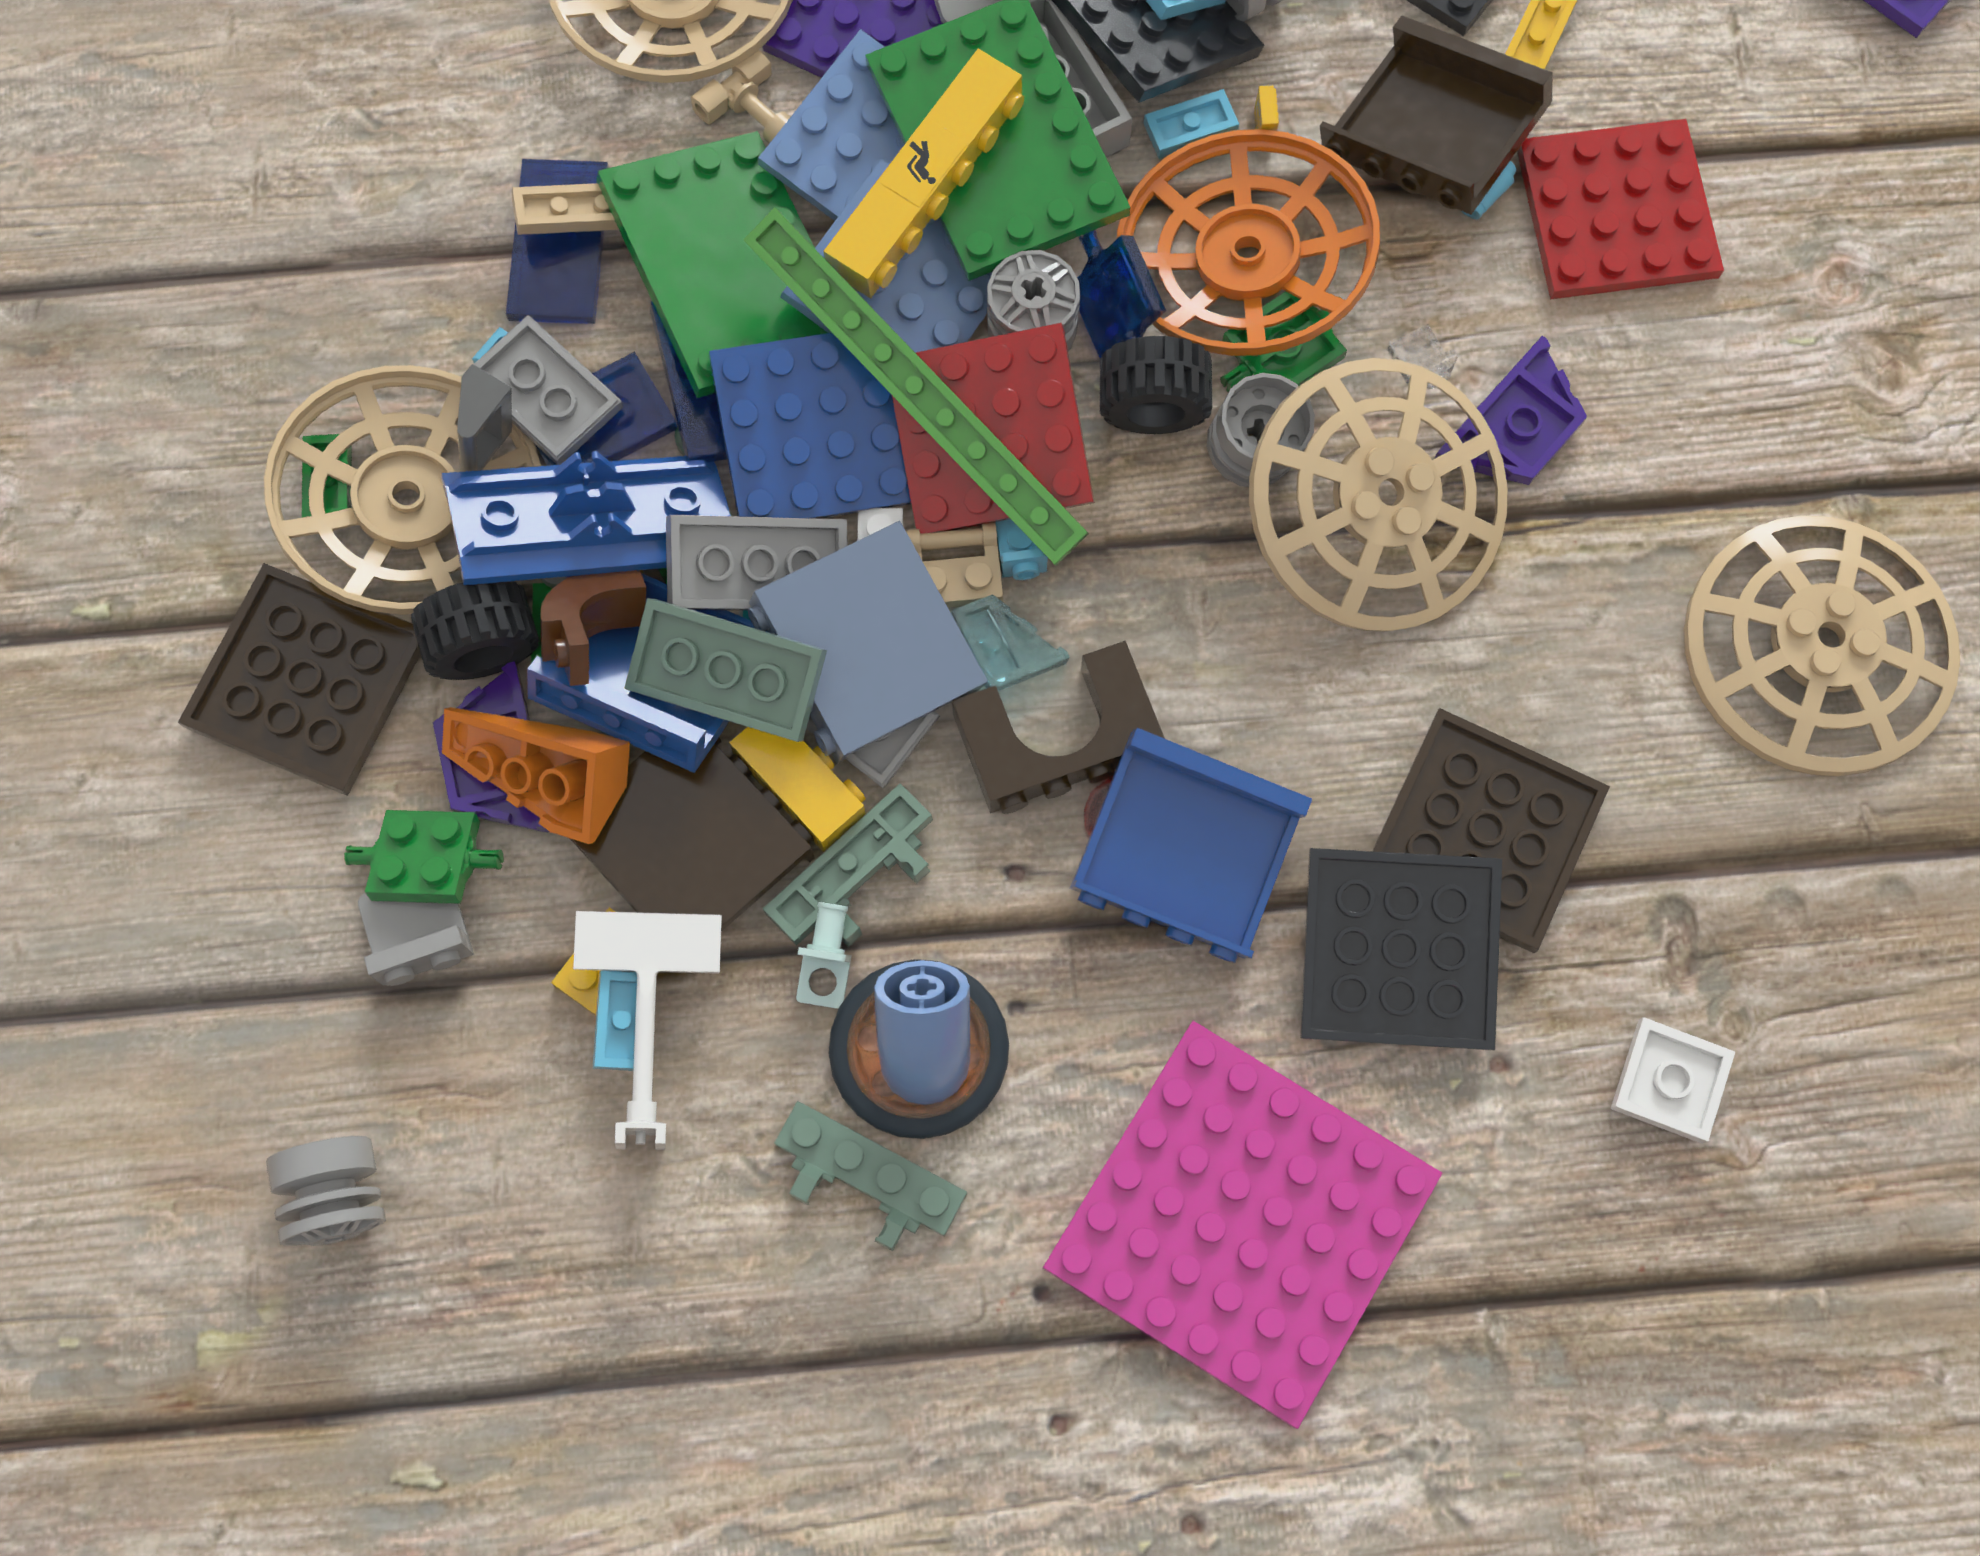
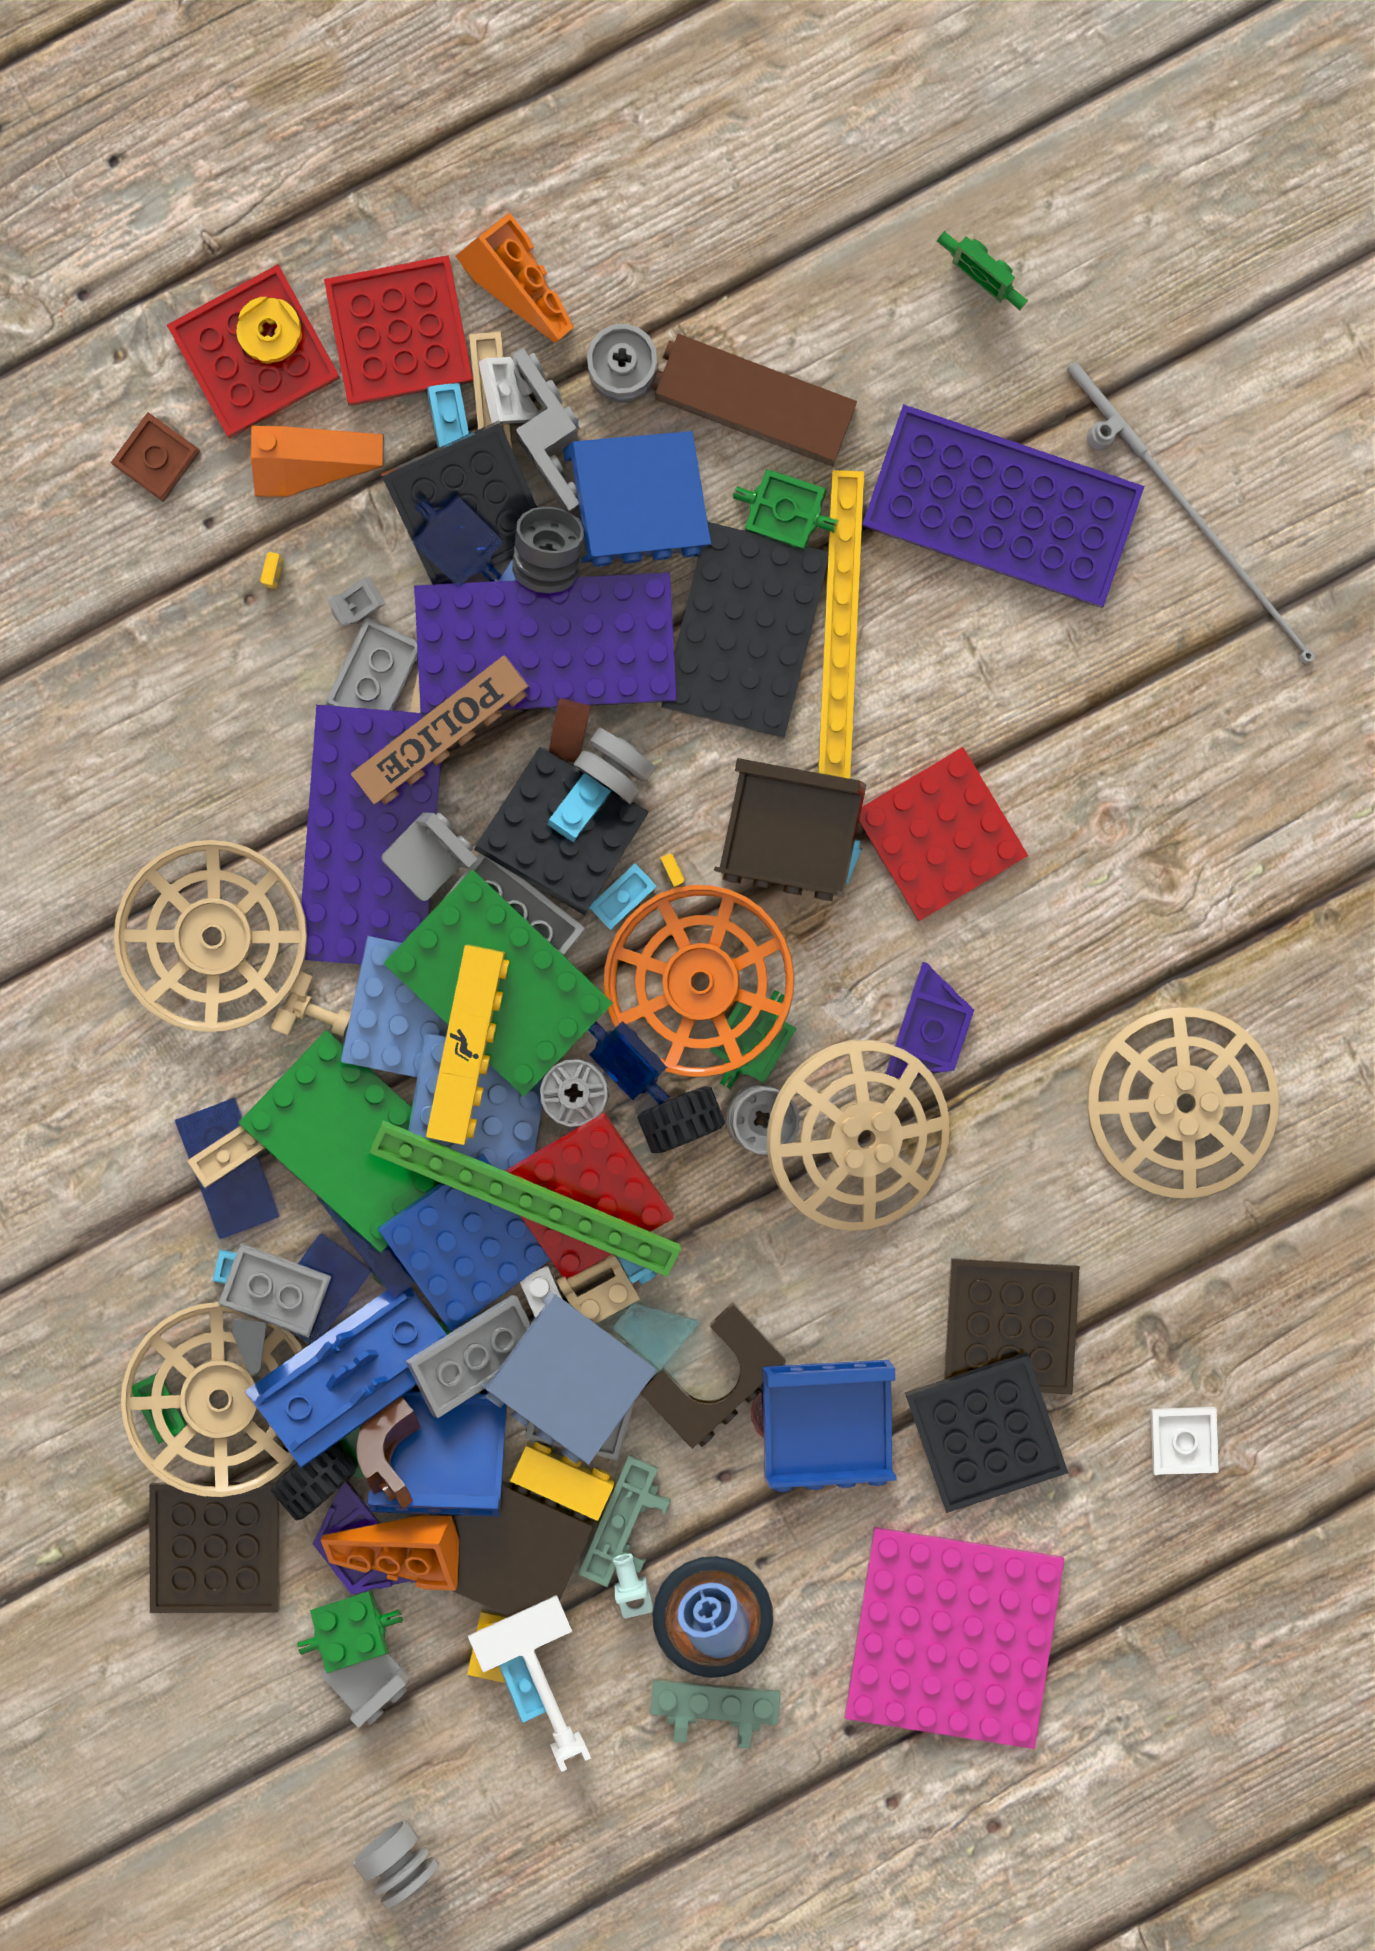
camera: 20 degrees left, 15 degrees up
sand green plate [624,598,827,742] -> none

